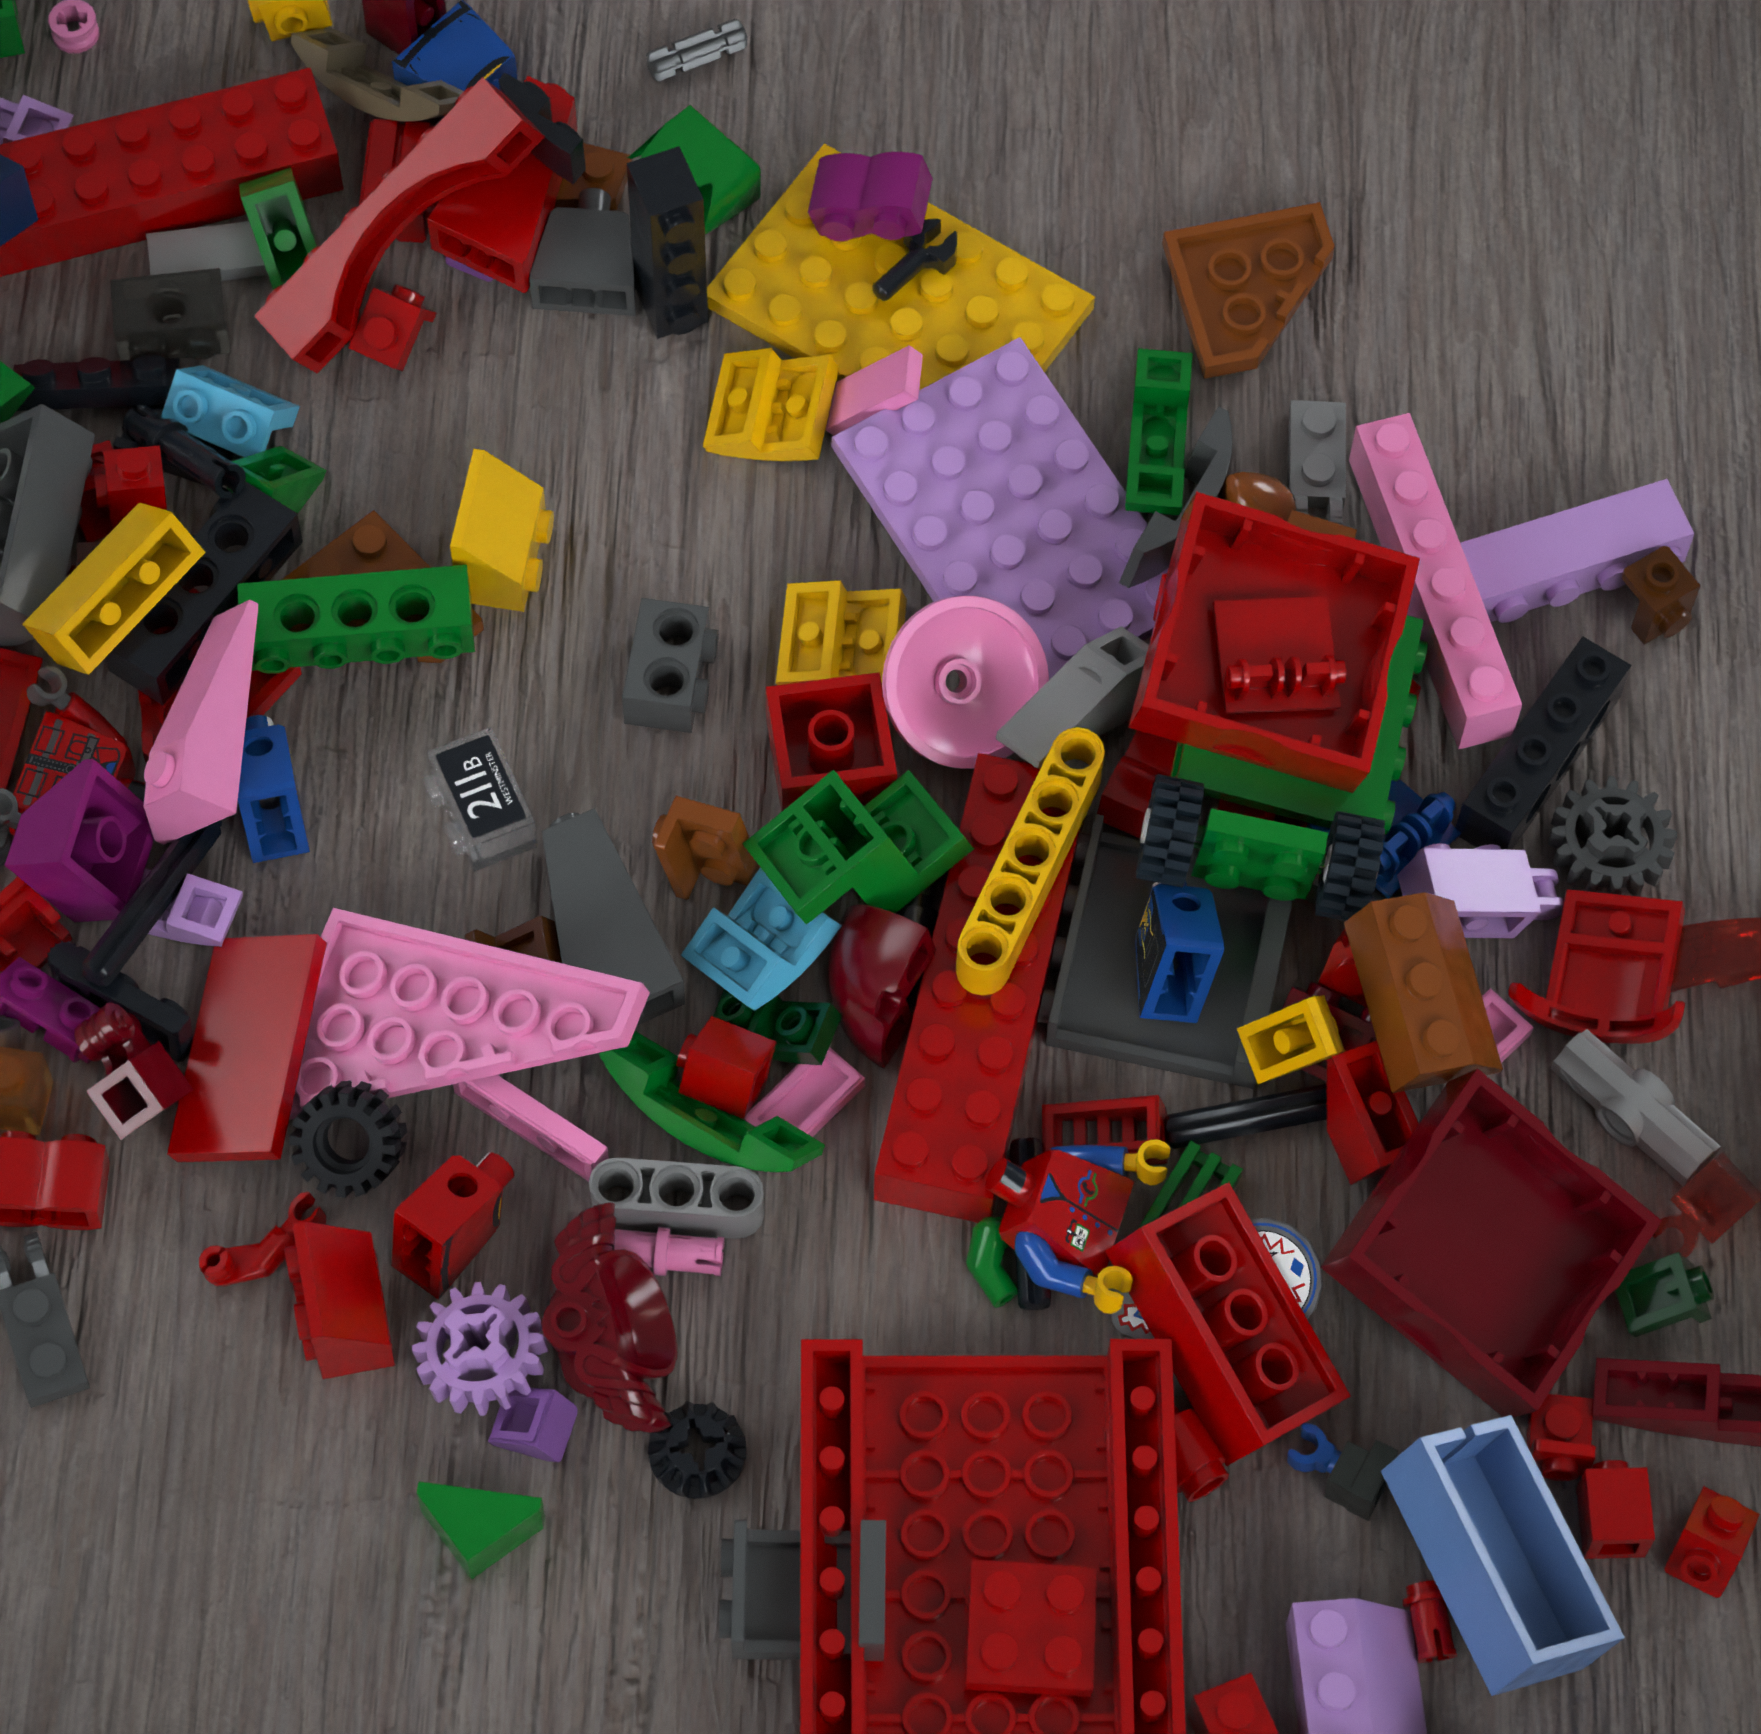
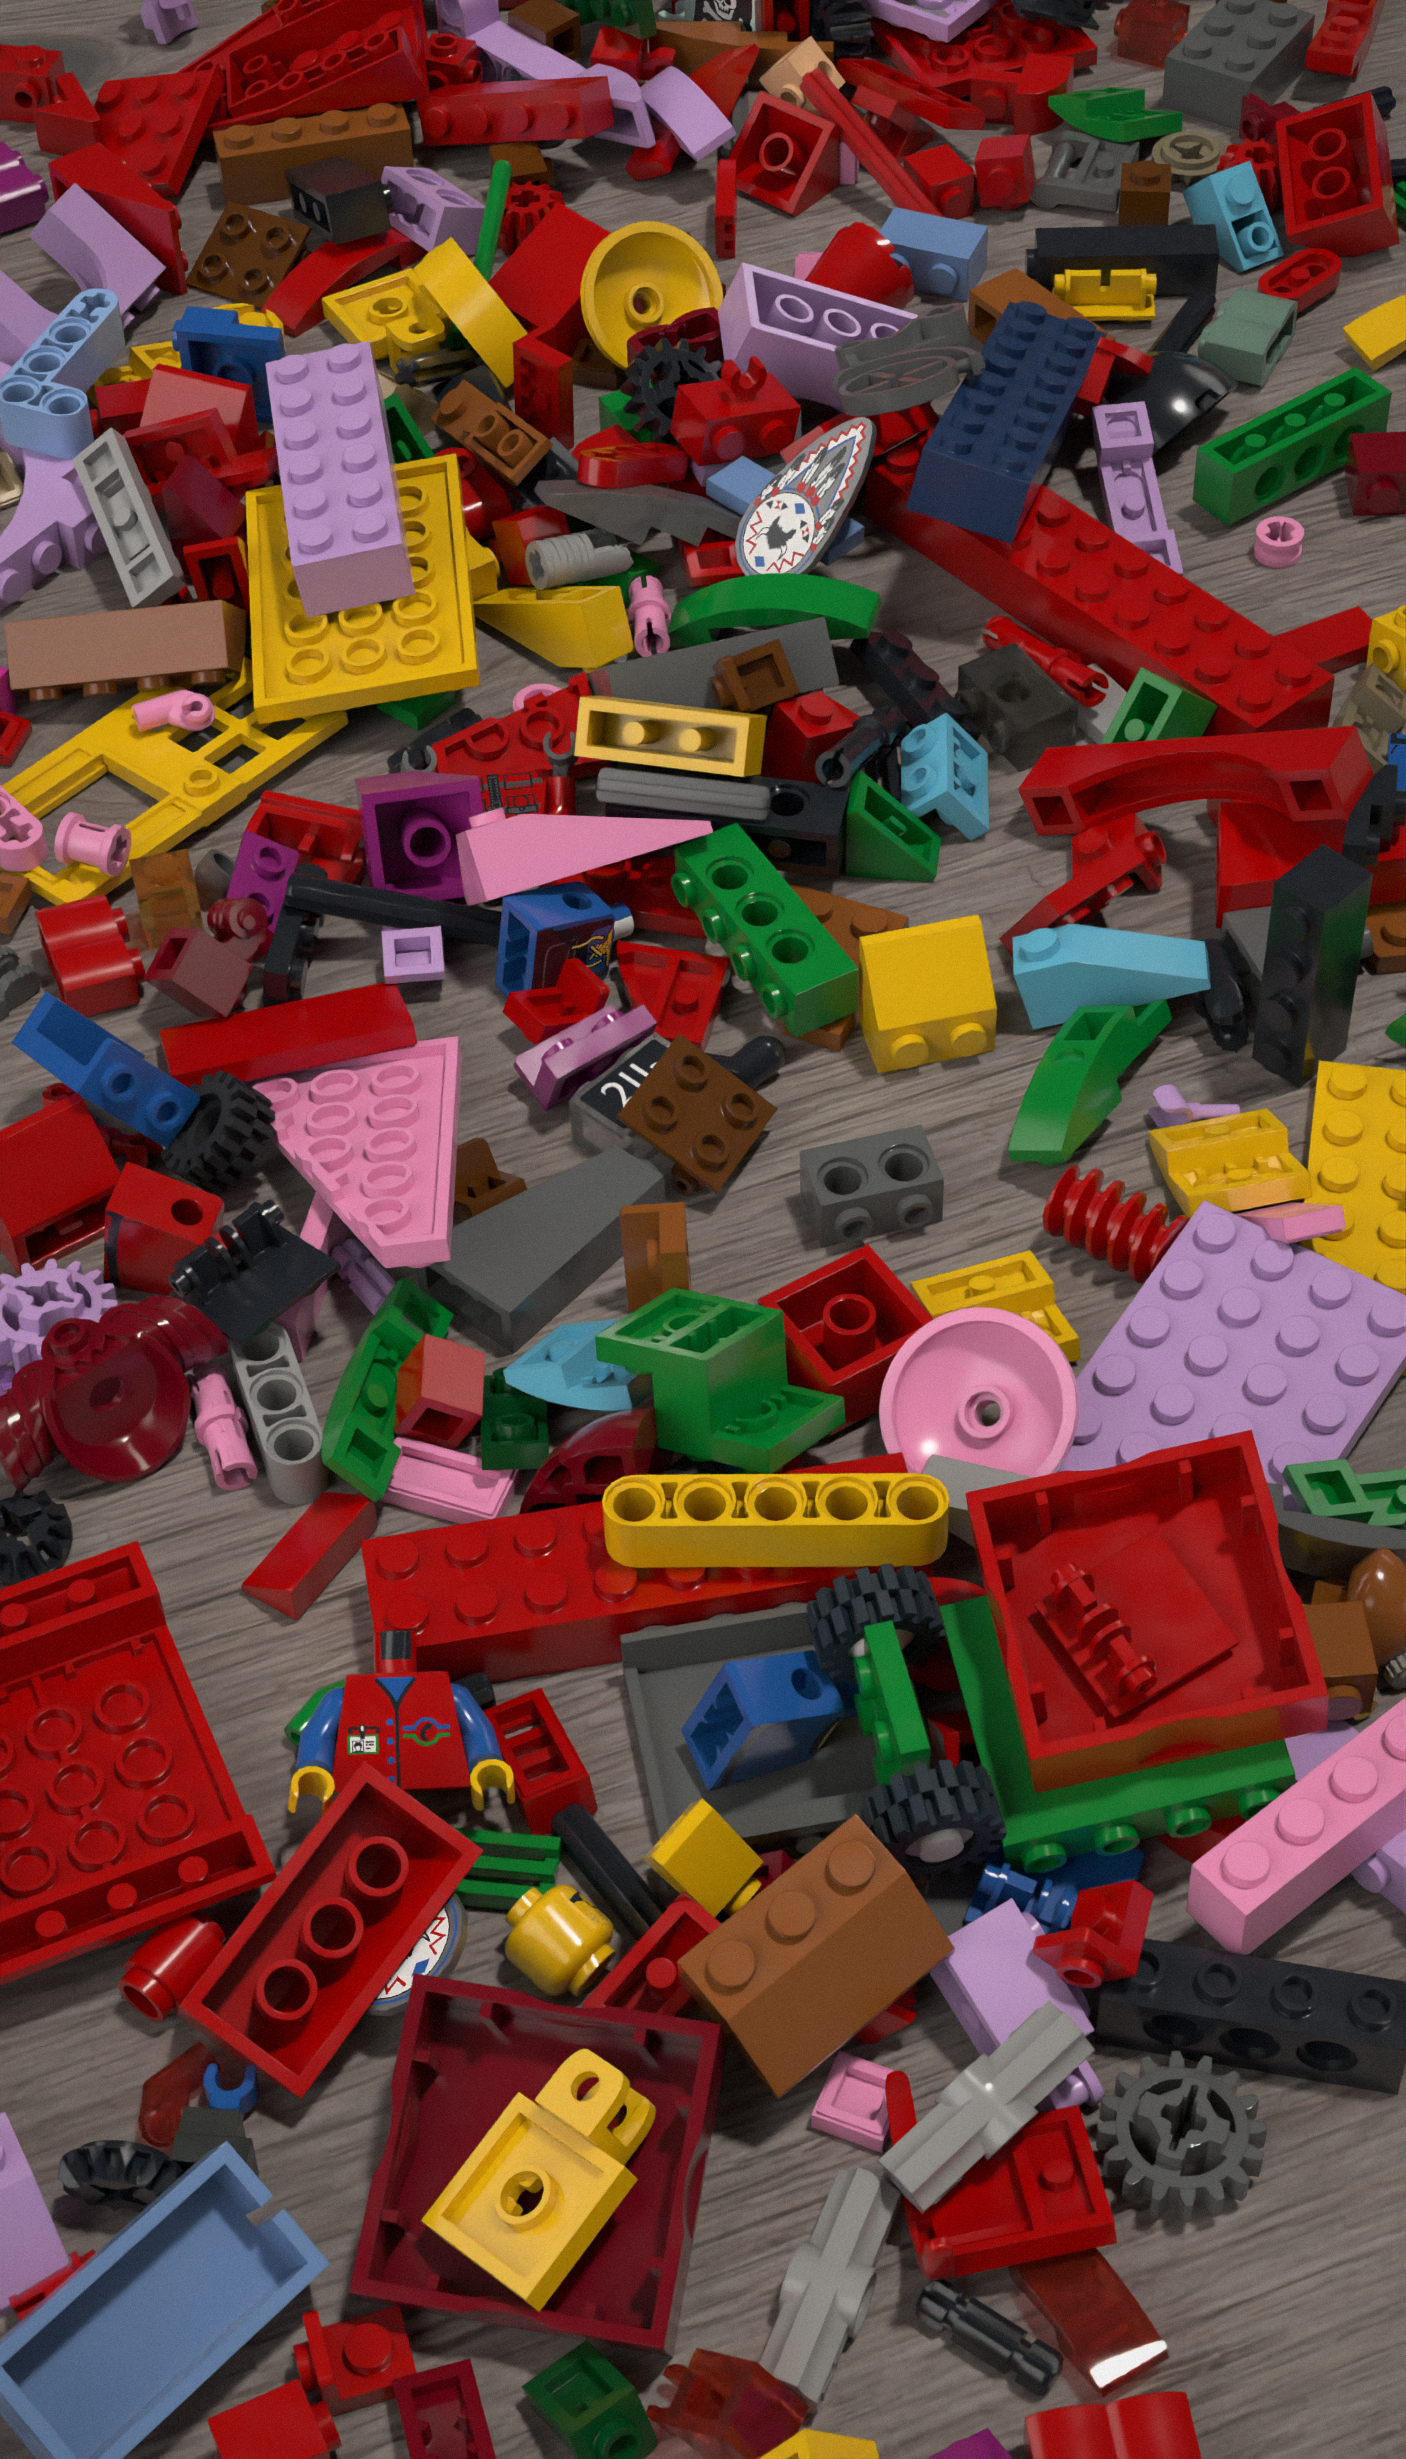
camera: 70 degrees right, 15 degrees down
none -> blue panel [11,991,200,1149]
none -> black gear [57,2140,185,2213]
none -> clear red arm [138,2041,221,2148]
none -> black hinge [167,1199,342,1347]
none -> red slope [241,1492,378,1621]
none -> lavender axle [331,1239,396,1316]
none -> yellow plate [421,2049,656,2312]
none -> red bracket [502,958,610,1045]
none -> yellow head [505,1884,616,1996]
none -> magenta bracket [514,1004,657,1111]
none -> dark grey axle [596,767,771,821]
none -> red wing [616,941,730,1052]
none -> reddish brown hinge [616,1033,778,1195]
none -> black arm [704,1036,785,1089]
none -> reddish brown bracket [709,638,800,714]
none -> light grey piece [877,2000,1095,2214]
none -> black axle [915,2279,1064,2396]
none -> red pin [982,615,1109,708]
none -> red plate [999,840,1146,958]
none -> green slope [1008,999,1172,1166]
none -> medium azure slope [1012,924,1211,1030]
none -> red bracket [1032,1879,1154,1988]
none -> red piece [1042,1165,1190,1284]
none -> lavender hand [1148,1085,1240,1128]
none -> black hinge [1189,939,1249,1053]
none -> red tile [1274,606,1372,673]

